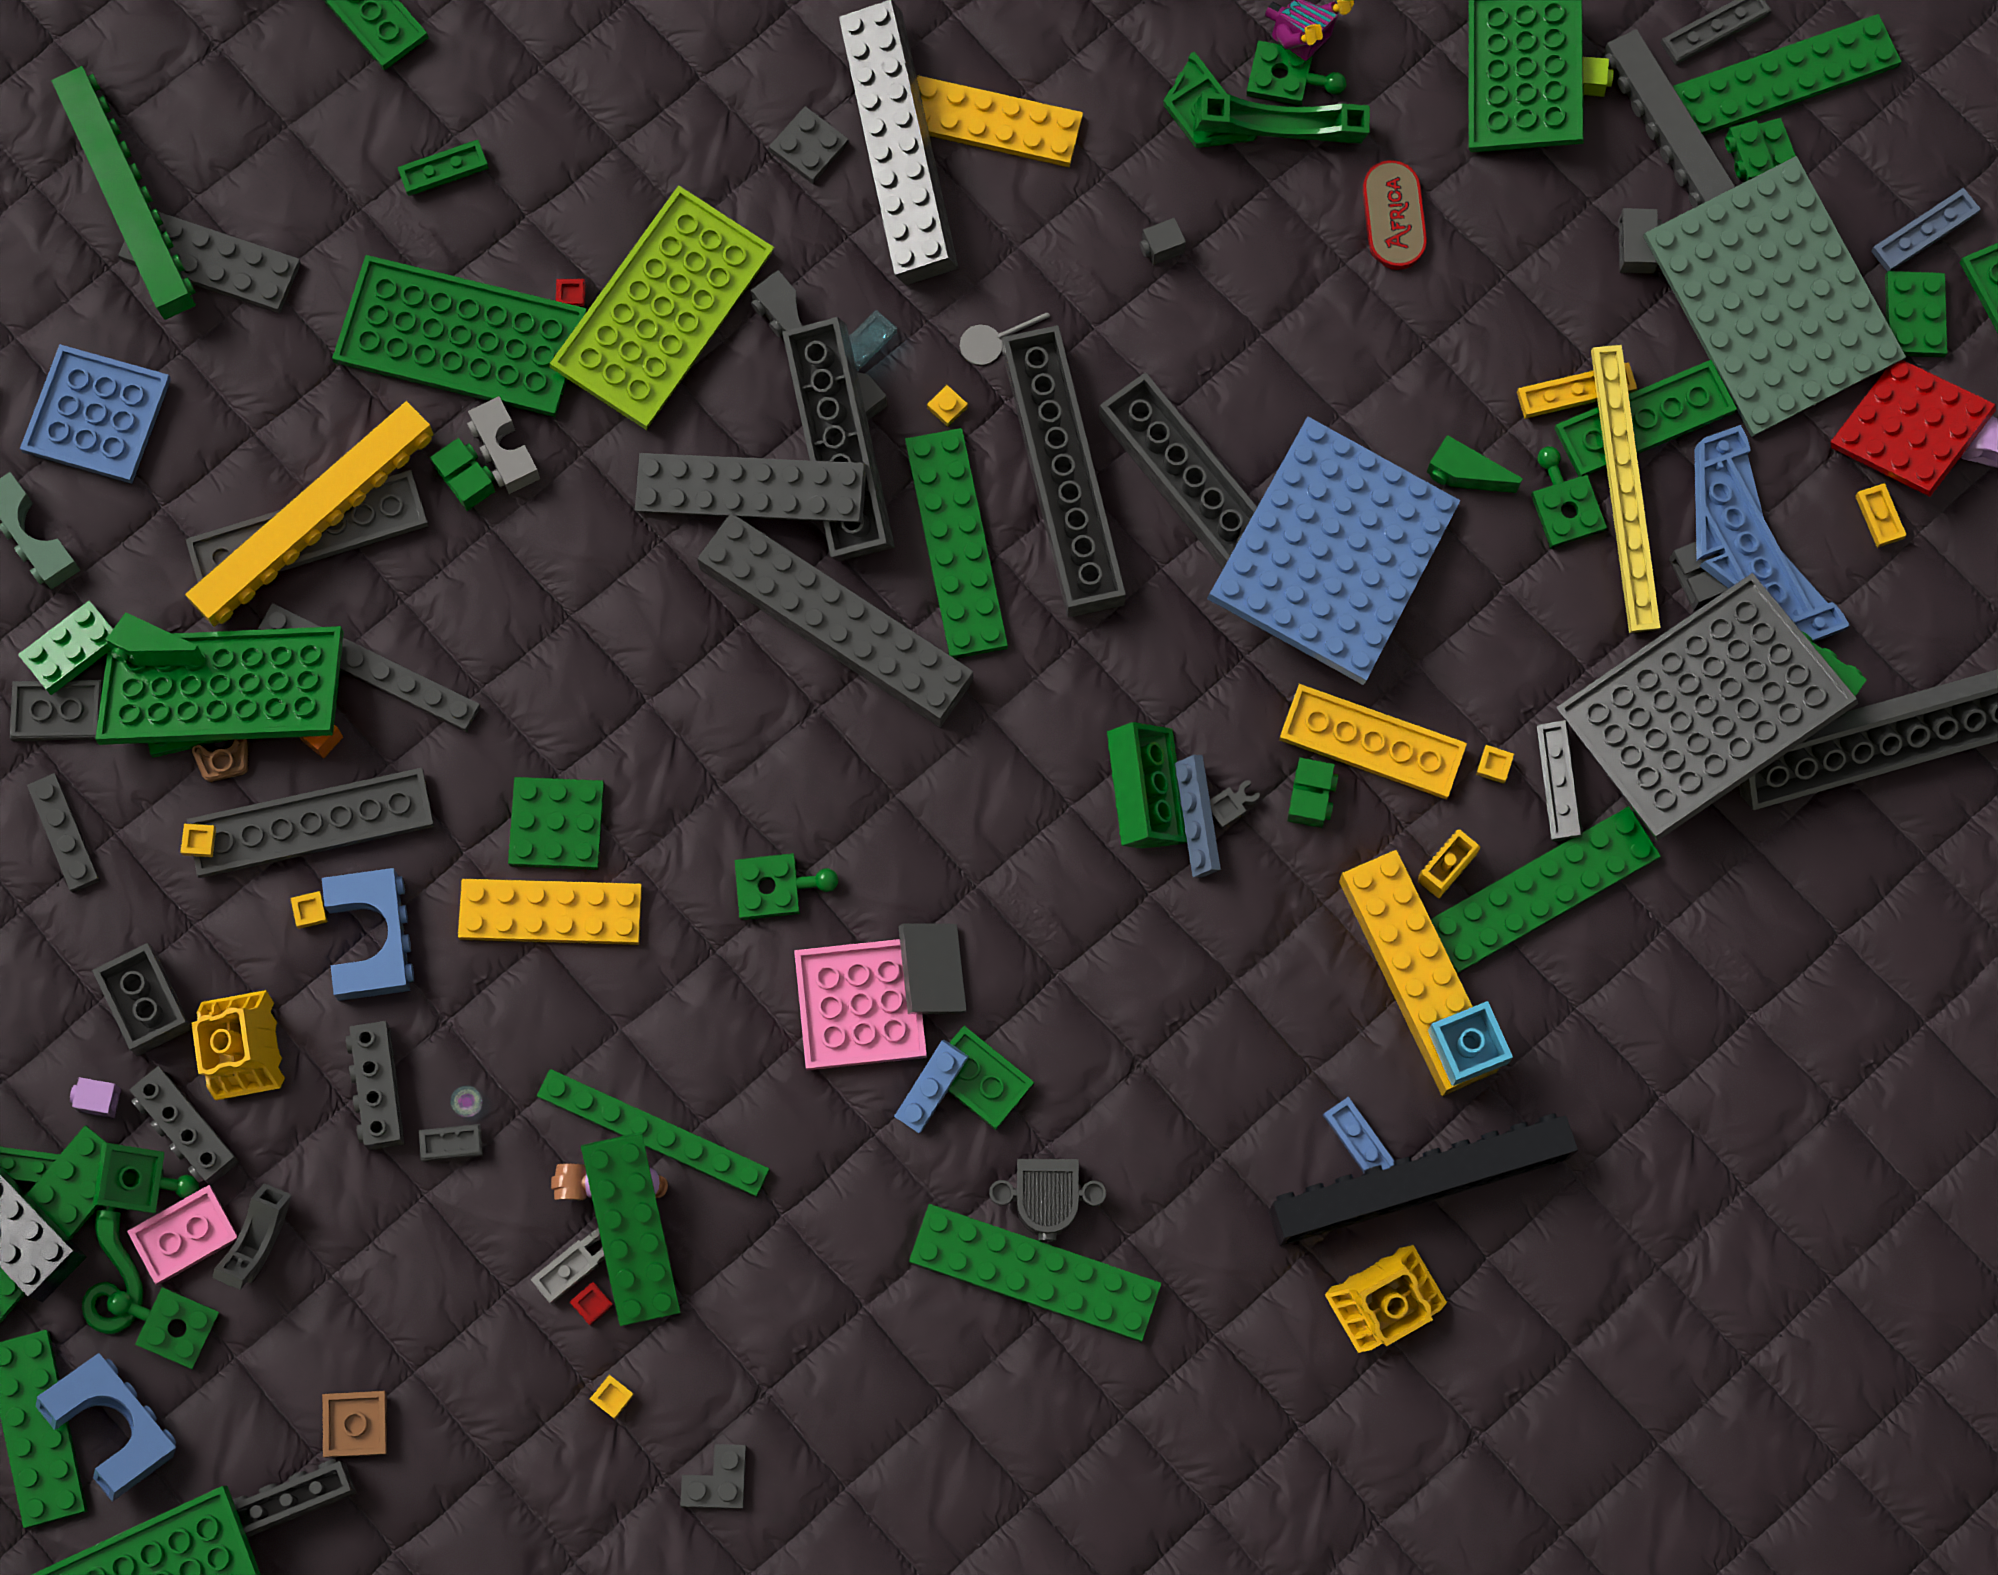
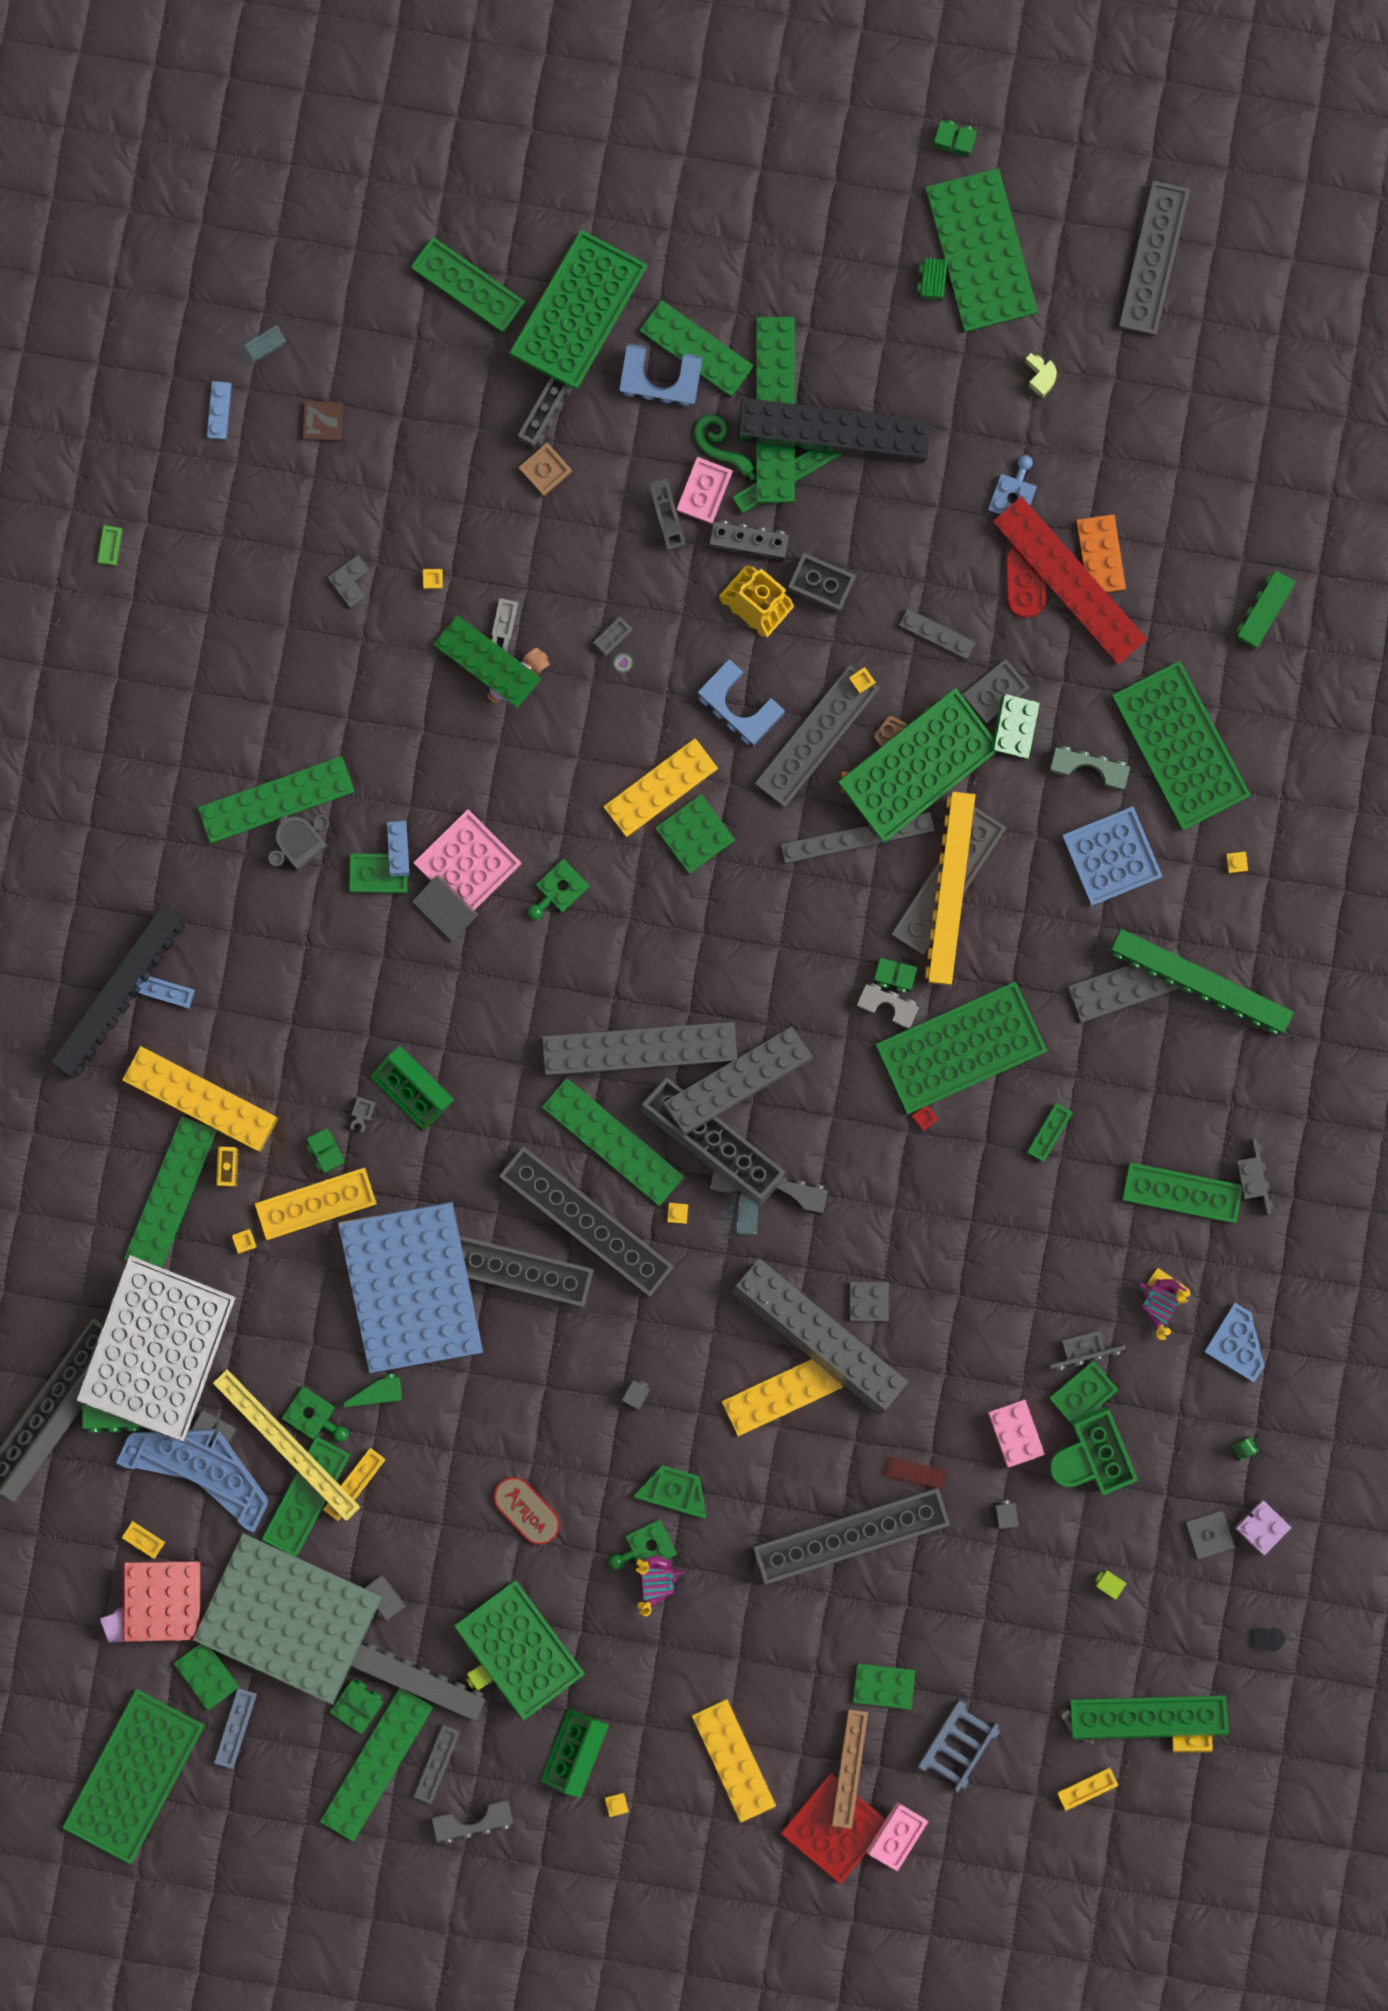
camera: 145 degrees right, 10 degrees up
lavender brick [70,1077,121,1118] -> none
green plate [93,1143,199,1213] -> none
green slope [105,612,206,666] -> none
green plate [107,1287,219,1369] -> none
yellow plate [290,891,328,929] -> none
dark grey brick [346,1021,405,1150] -> none
green plate [537,1069,770,1198] -> none
lime plate [550,185,774,430] -> none
red tile [570,1282,614,1326] -> none
light grey piece [959,313,1050,366] -> none
sand blue plate [1175,755,1221,878] -> none
green arch [1195,92,1370,144] -> none
yellow slope [1325,1245,1447,1353] -> none
medium azure brick [1427,1001,1513,1086] -> none
plate [1537,720,1583,842] -> none

